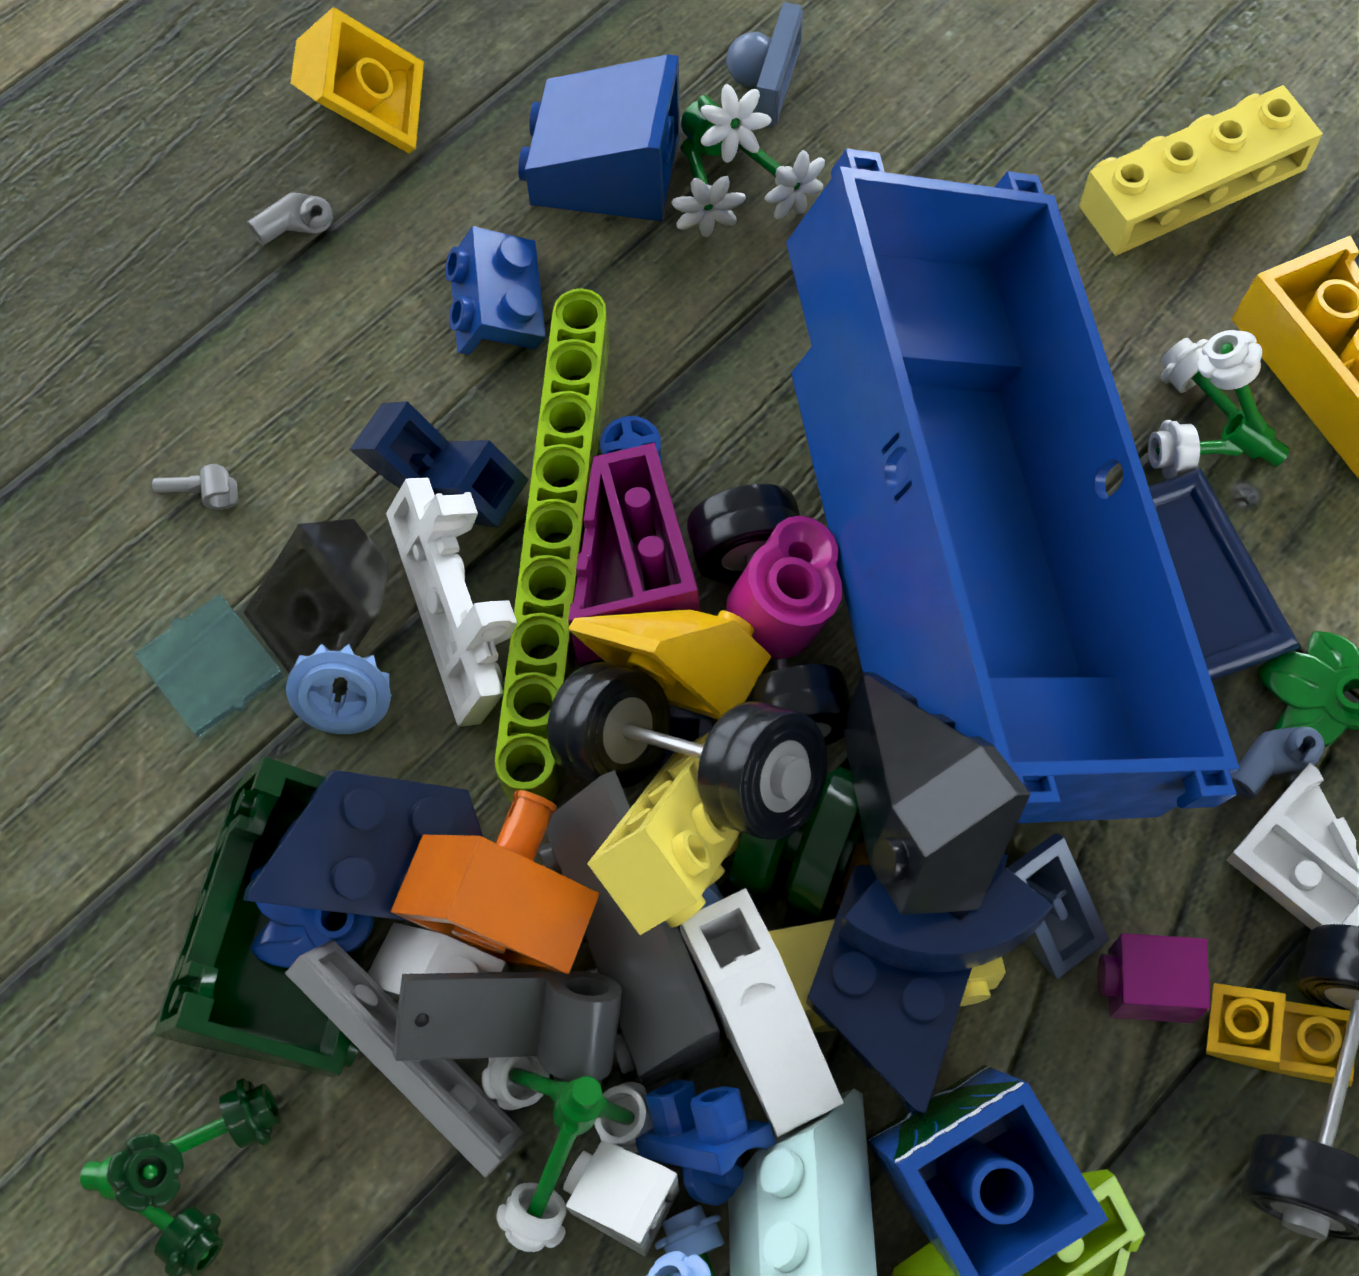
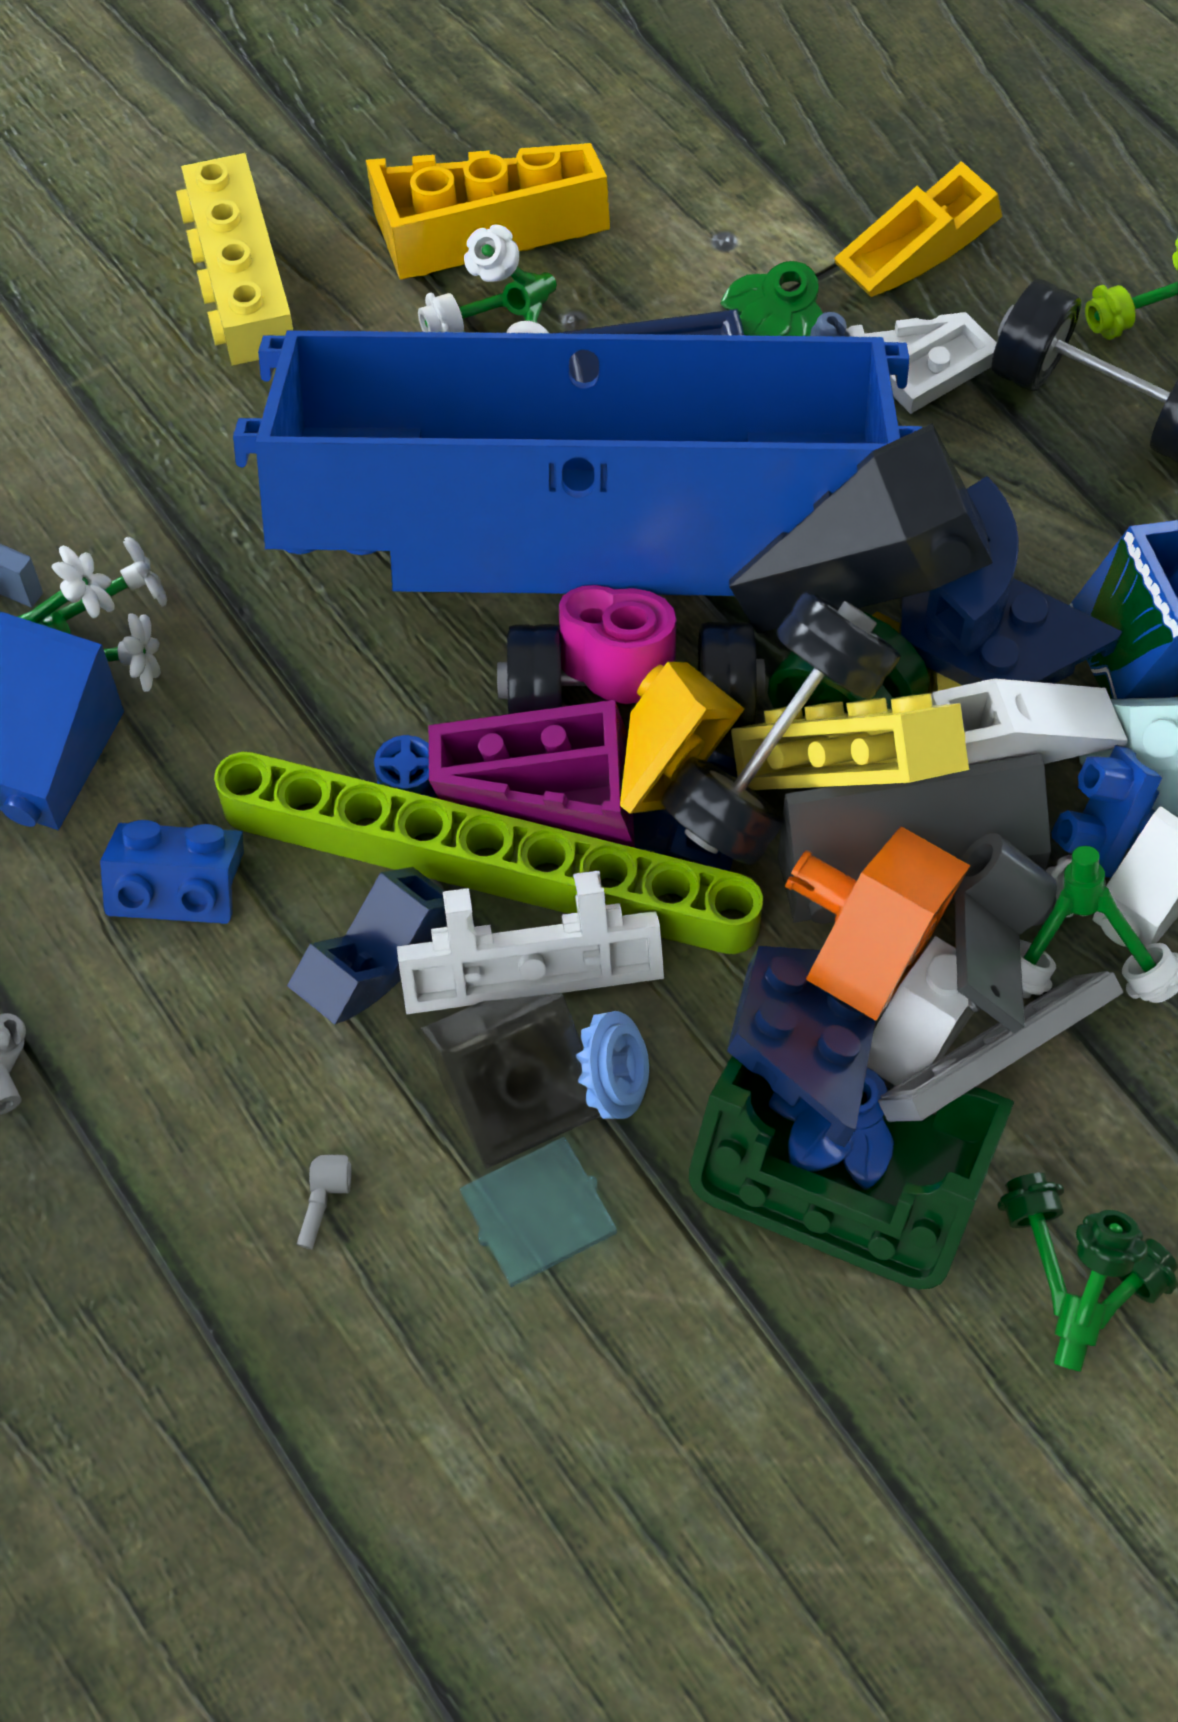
camera: 80 degrees left, 5 degrees down
magenta brick [1097,933,1210,1023] -> none
yellow slope [1206,983,1355,1087] -> none

